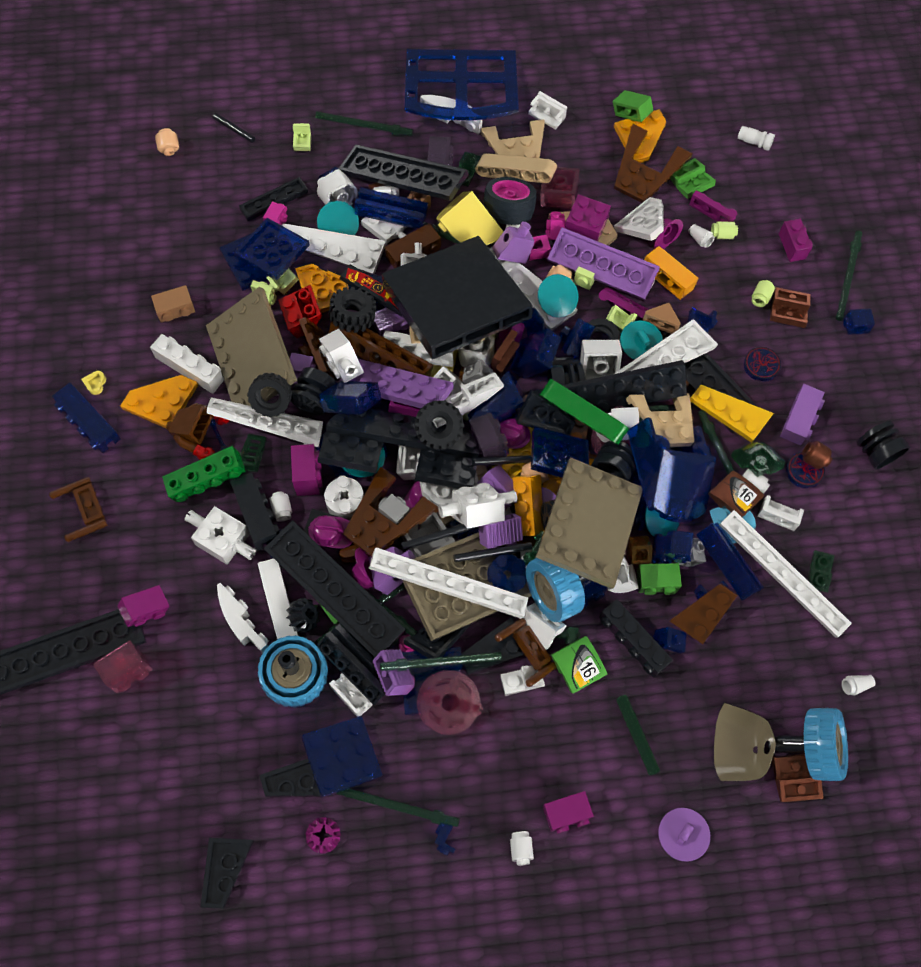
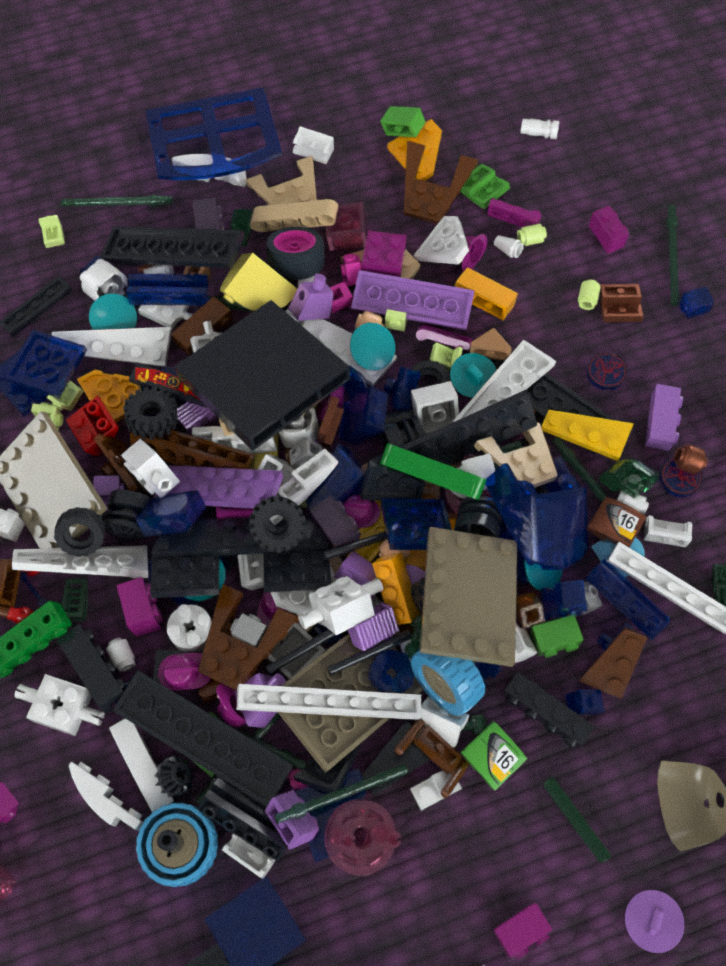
camera: 10 degrees left, 0 degrees up
dark pink brick [263,202,288,233] -> none
clear blue bracket [687,308,717,332] -> none

